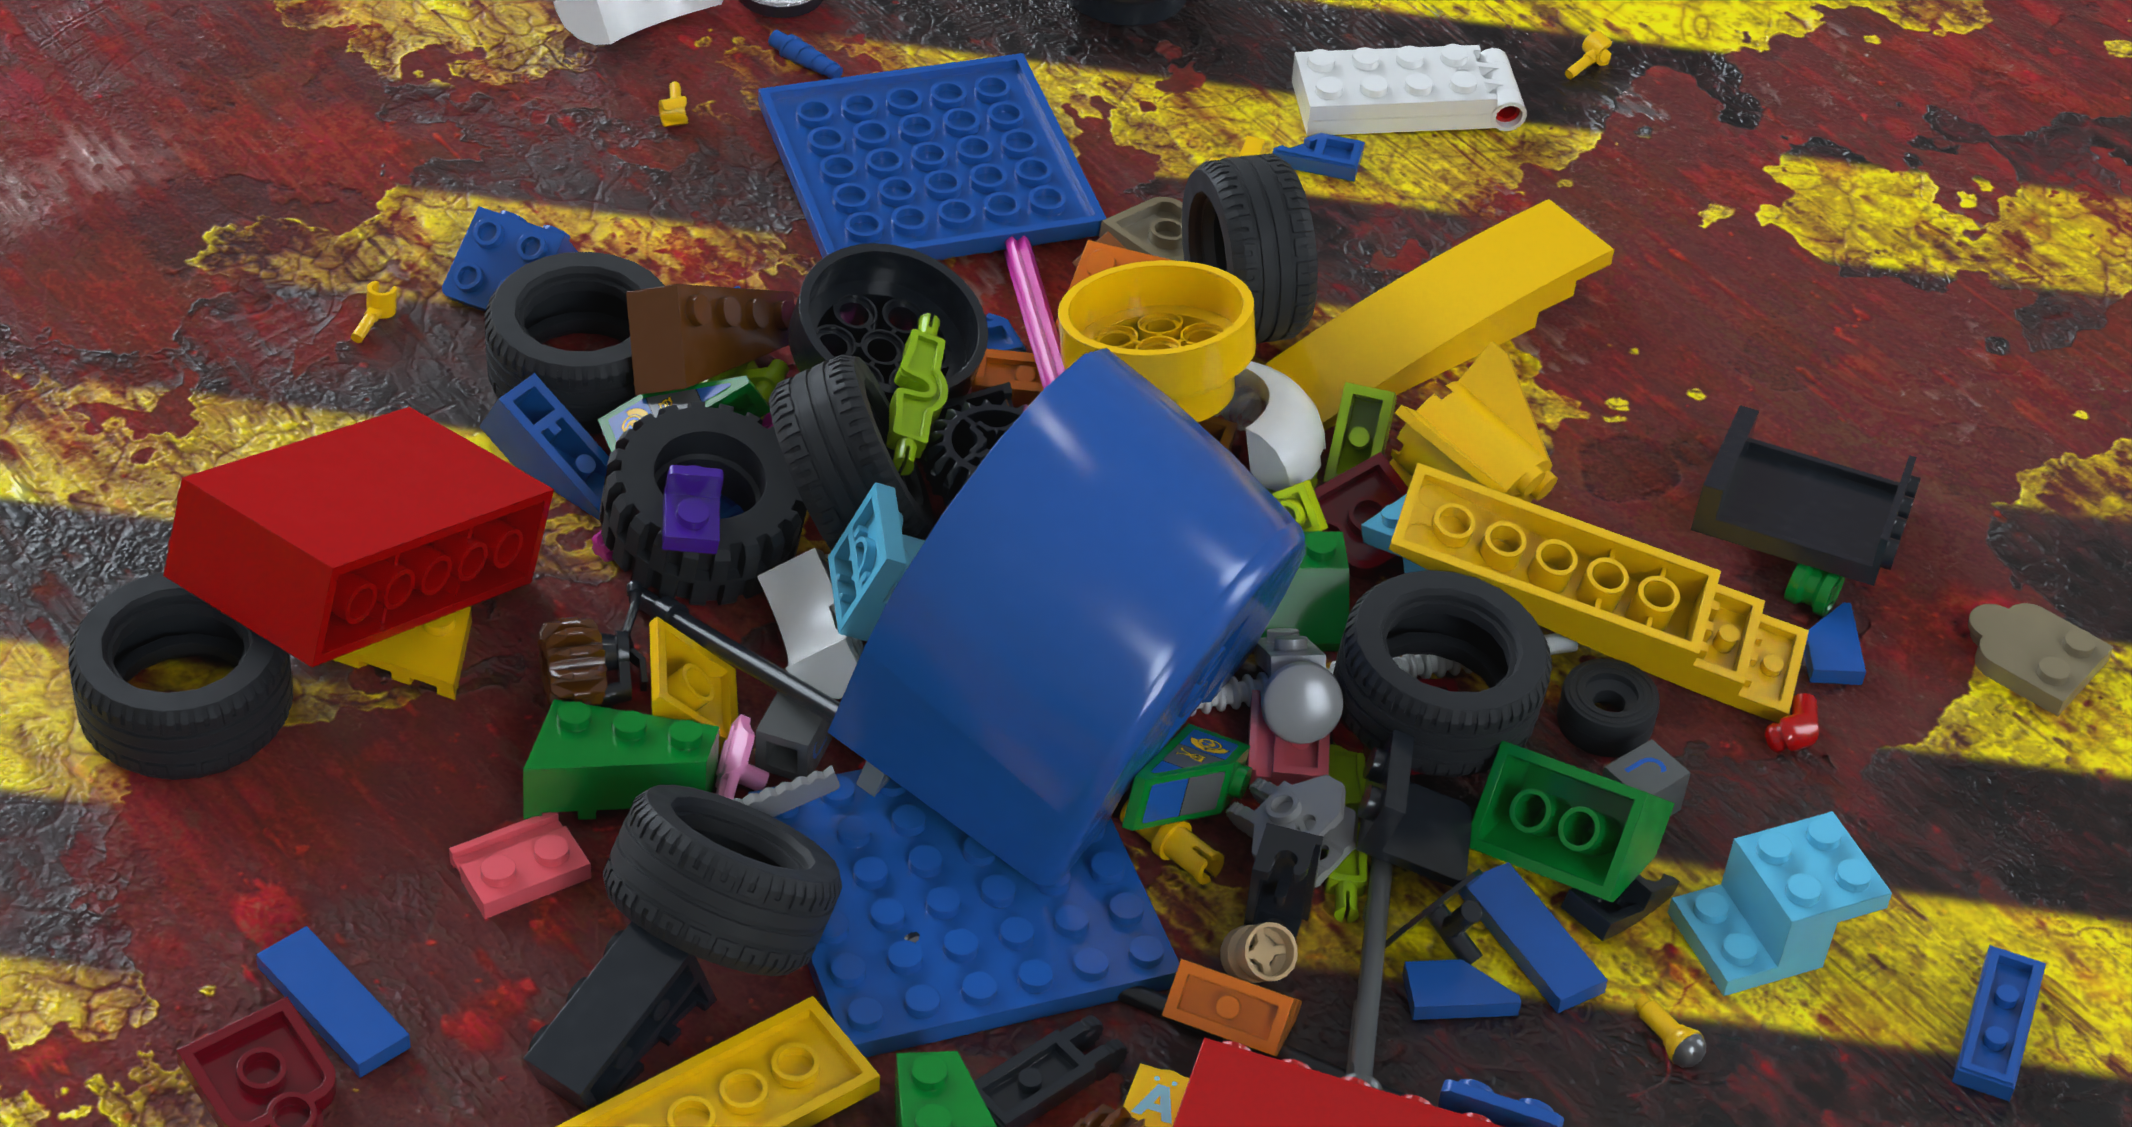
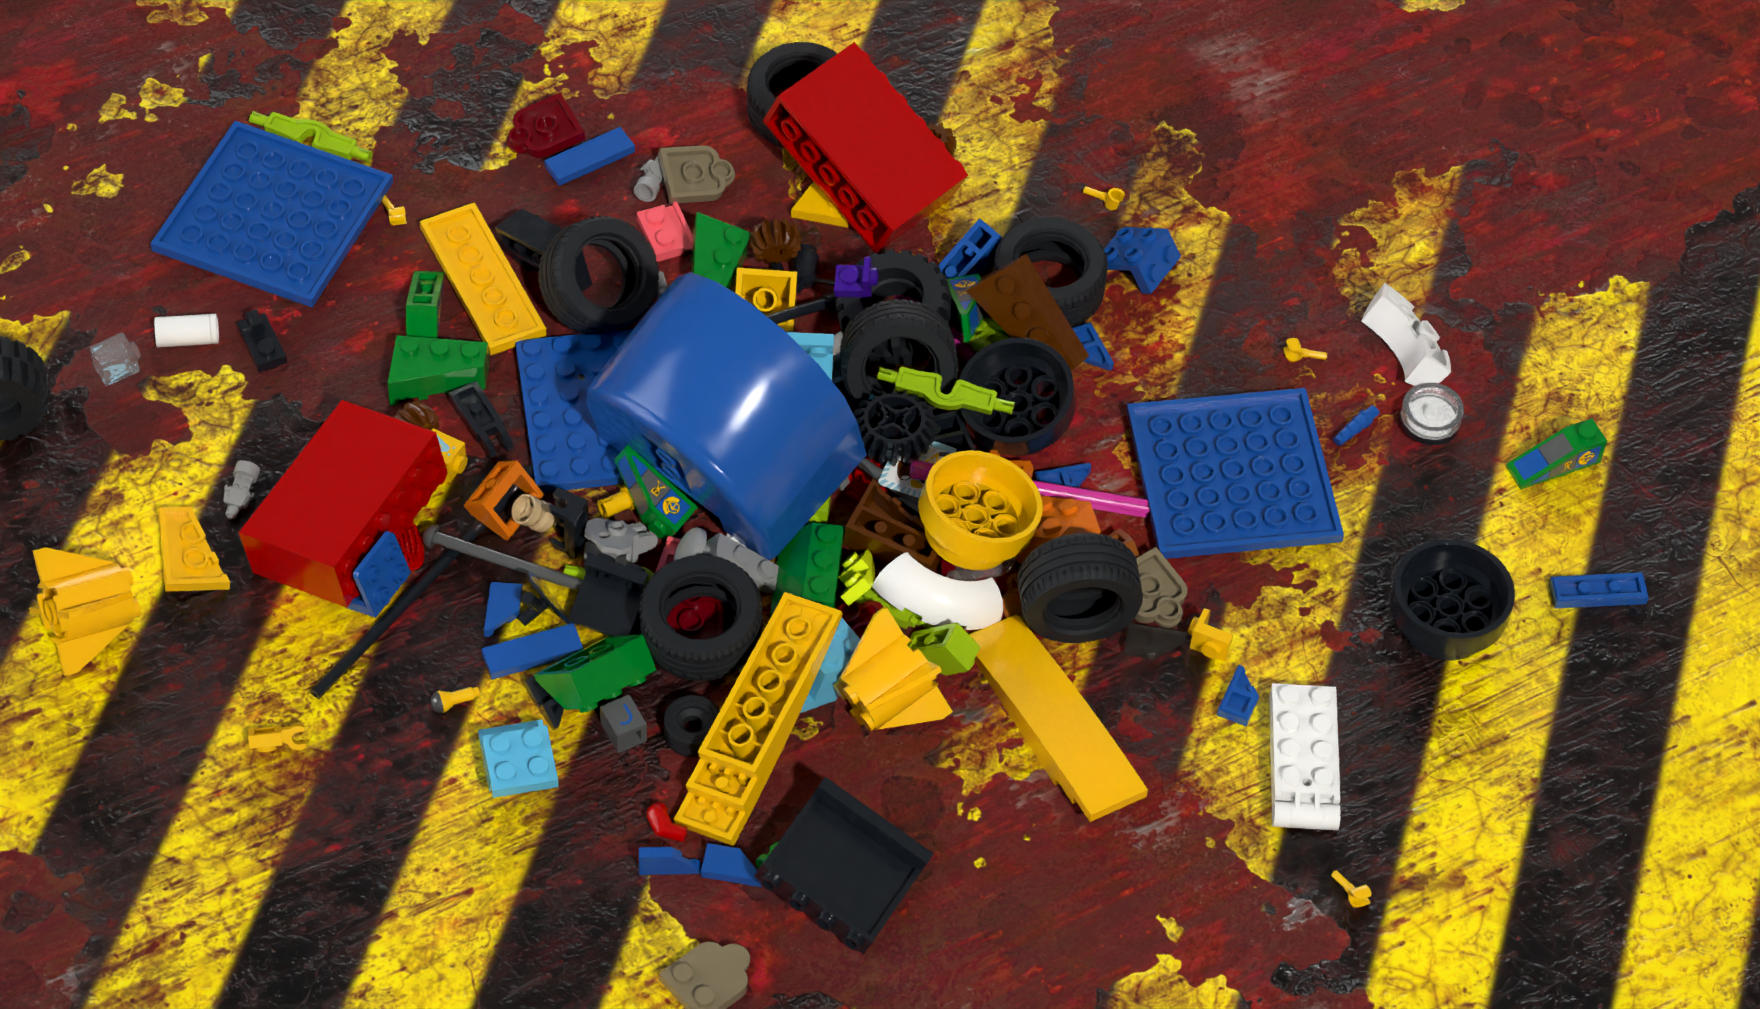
camera: 100 degrees right, 10 degrees up
blue tile [1952,945,2046,1102] -> none
none -> light grey piece [634,156,665,202]
none -> blue tile [639,847,701,875]
none -> dark tan plate [658,146,735,204]

